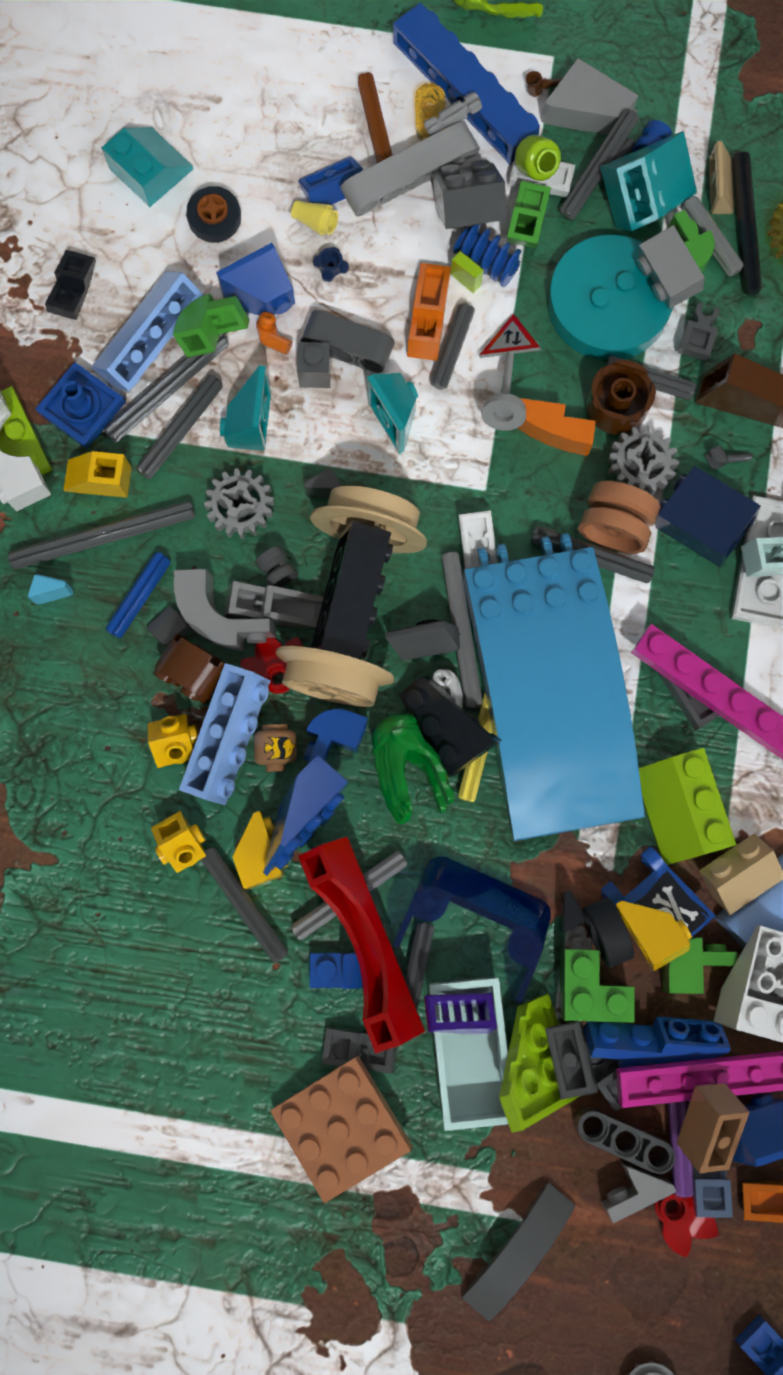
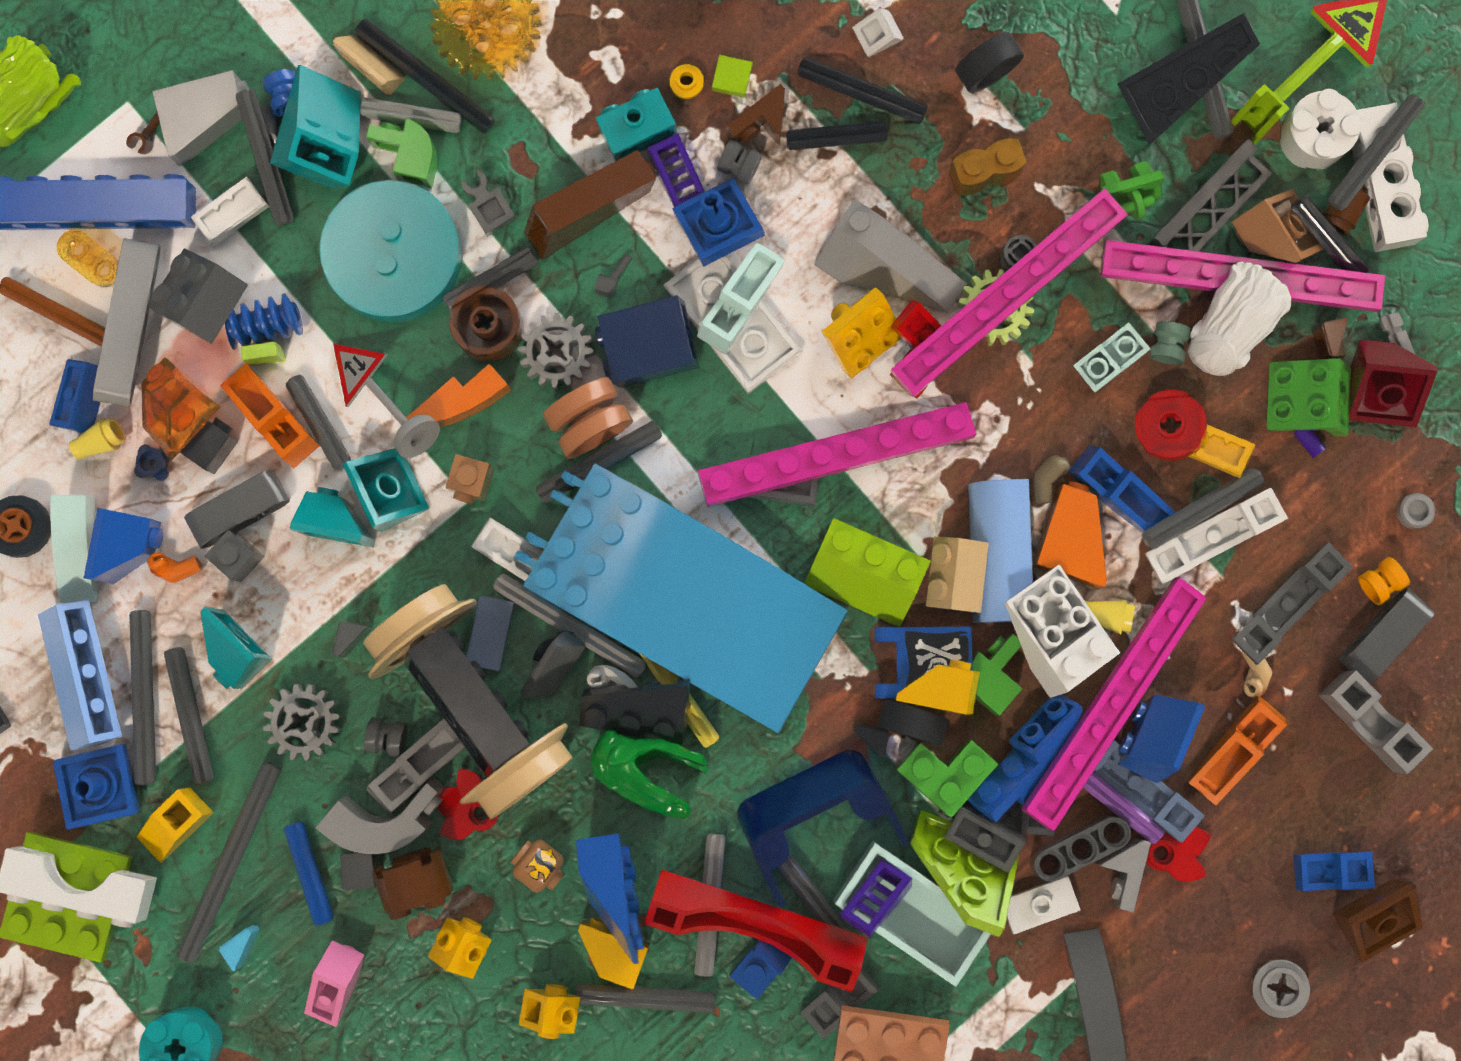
camera: 45 degrees left, 5 degrees up
bright green brick [173,294,250,358] -> none
light blue brick [179,663,270,805] -> none
blue brick [304,709,368,765] -> none
light grey axle [424,92,482,136] -> none
bright green brick [507,181,551,249] -> none
lime head [515,135,561,181] -> none
light grey brick [637,225,705,309] -> none
medium nougat brick [676,1083,749,1173] -> none
none -> light aqua slope [50,494,98,603]
none -> clear orange slope [141,357,220,460]
none -> black brick [177,416,239,475]
none -> bright pink slope [304,941,365,1027]
none -> teal slope [342,448,430,532]
none -> medium nougat brick [445,454,494,504]
none -> sand blue tile [466,595,515,671]
none -> white plate [1007,876,1081,934]

